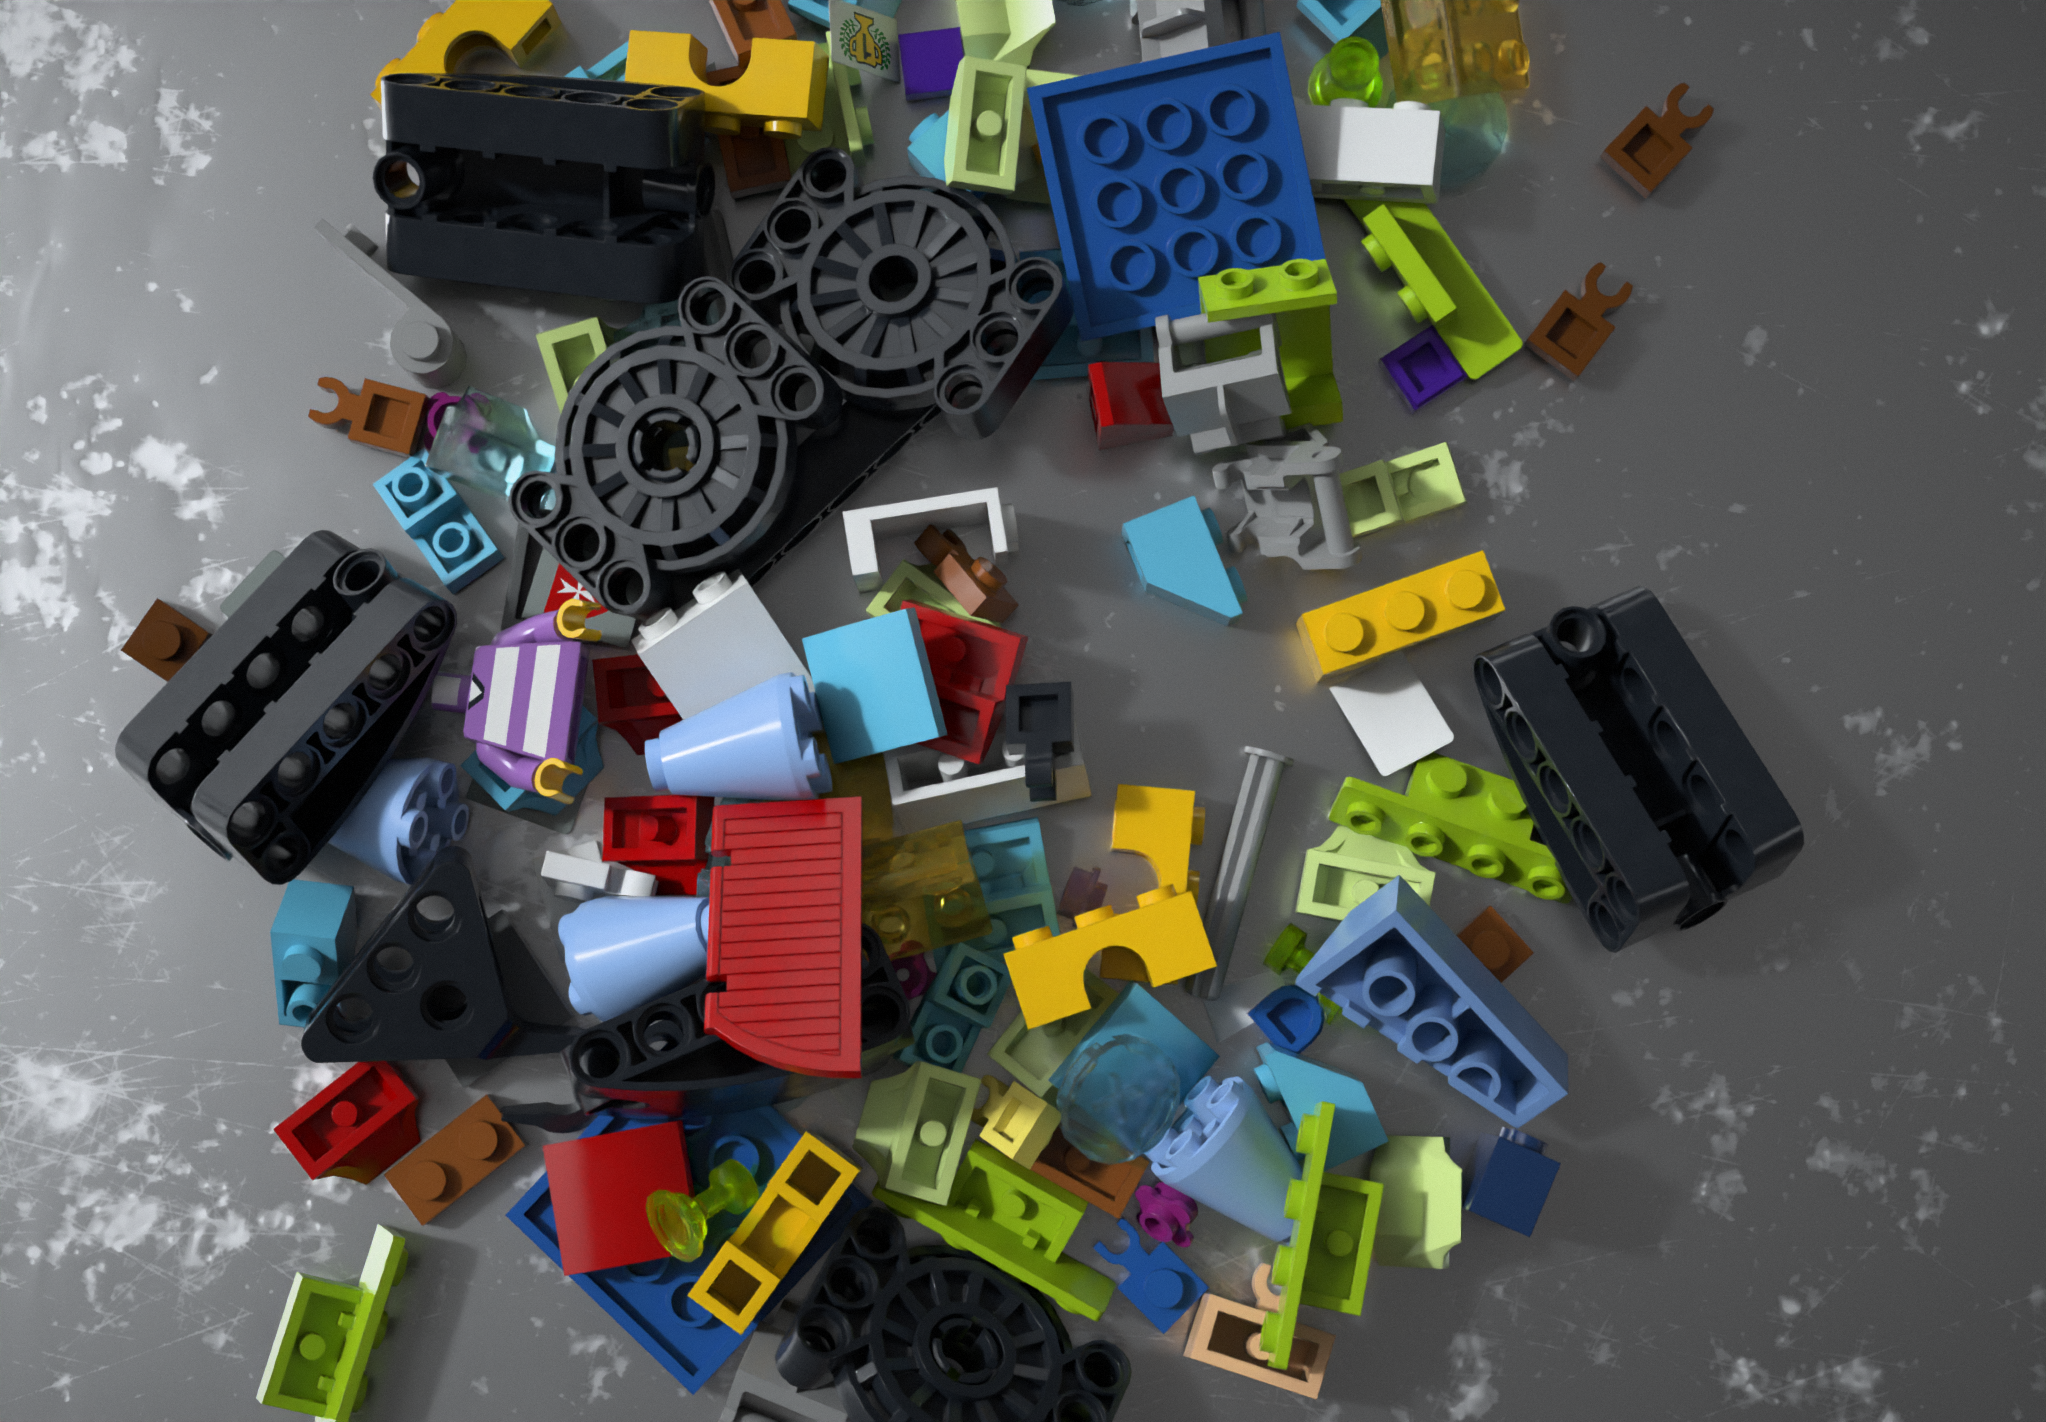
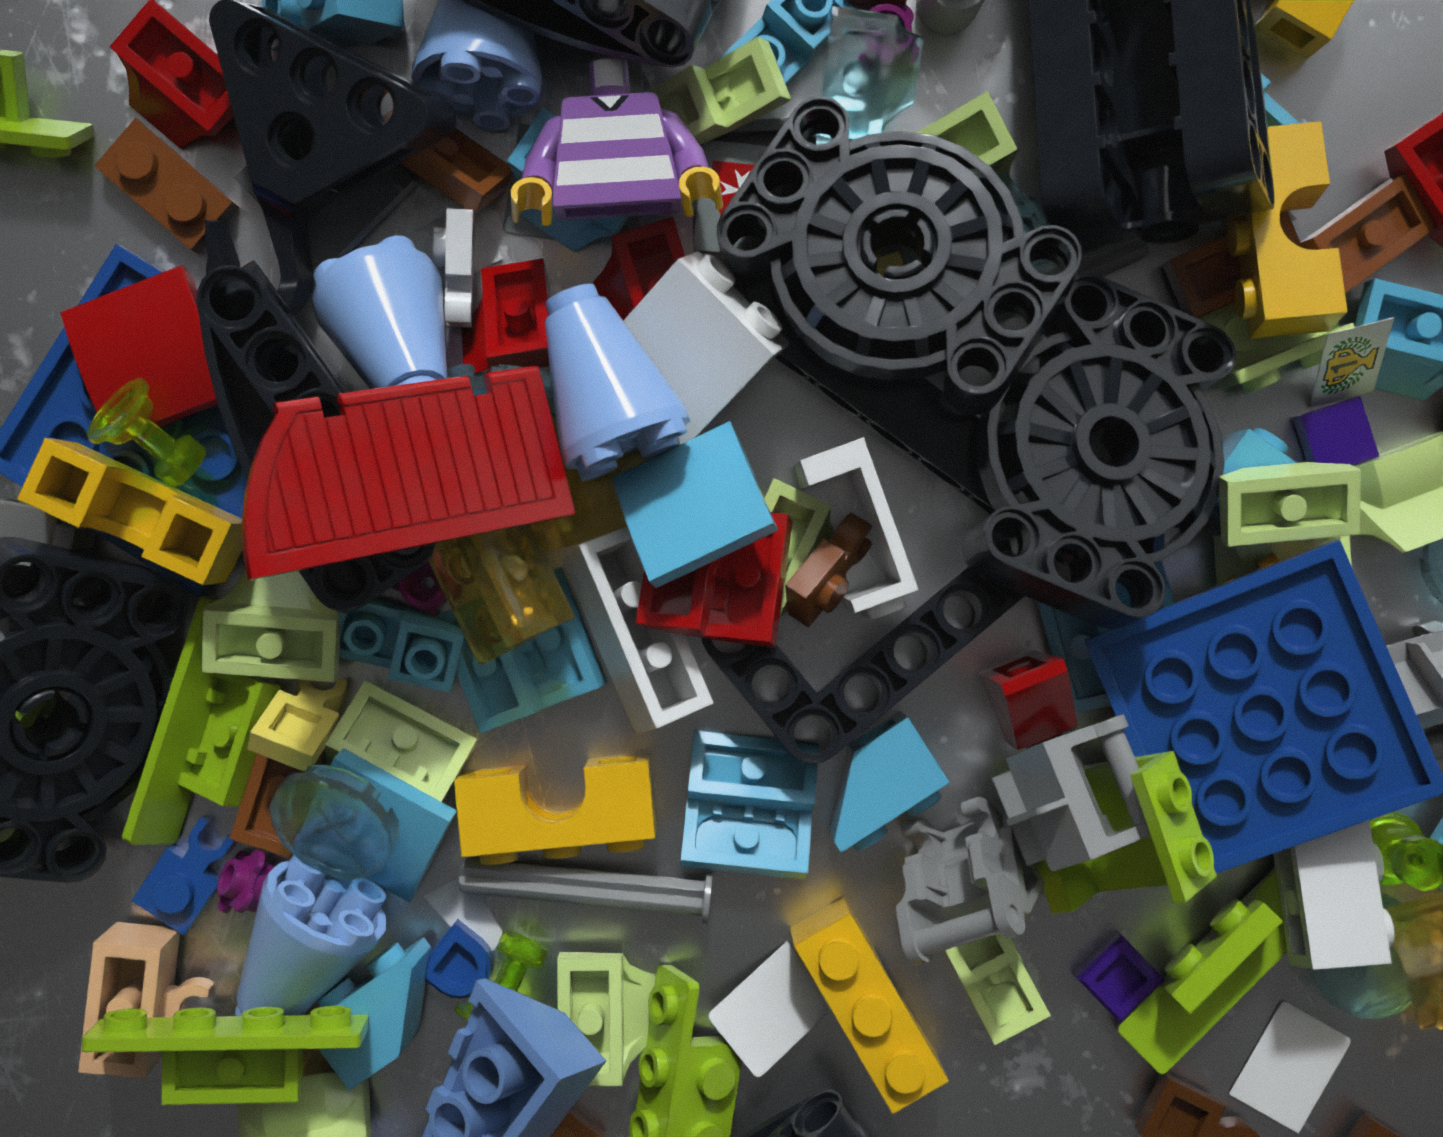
camera: 80 degrees right, 5 degrees up
yellow arch [1003,884,1217,1030] -> none
black plate [1006,681,1074,802] -> none
plate [1057,866,1108,928] -> none
none -> dark orange plate [382,109,513,215]
none -> yellowish green slope [648,36,792,144]
none -> medium azure slope [680,731,819,880]
none -> black beam [701,540,1025,764]
none -> white sticker [1229,1002,1351,1134]

